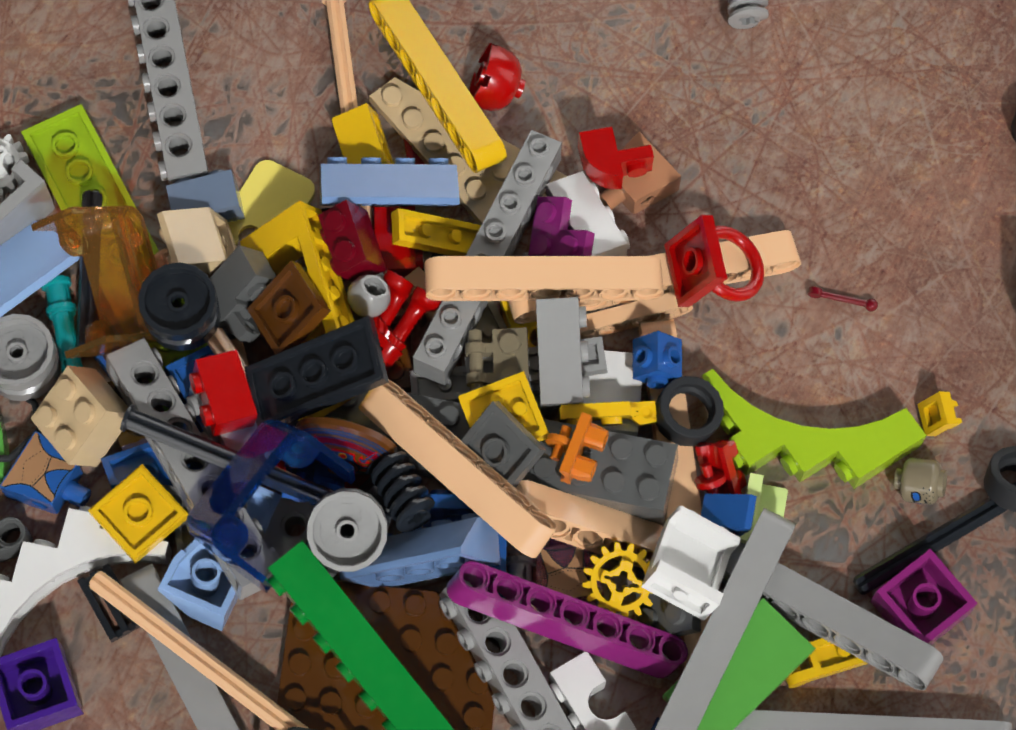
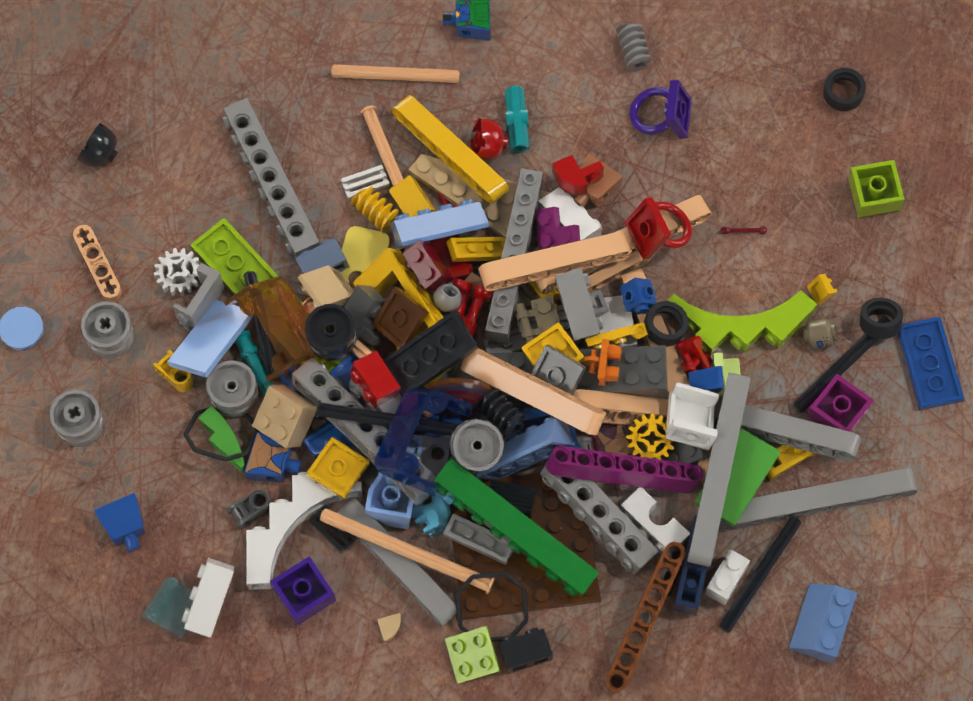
camera: 10 degrees left, 0 degrees up
none -> white tile [341,165,390,200]
none -> yellow piece [351,186,399,233]
none -> medium azure animal [411,491,453,537]
none -> light grey plate [443,514,513,565]
none -> black brick [489,480,537,519]
none -> teal piece [505,85,529,153]
none -> dark purple tile [629,80,692,139]

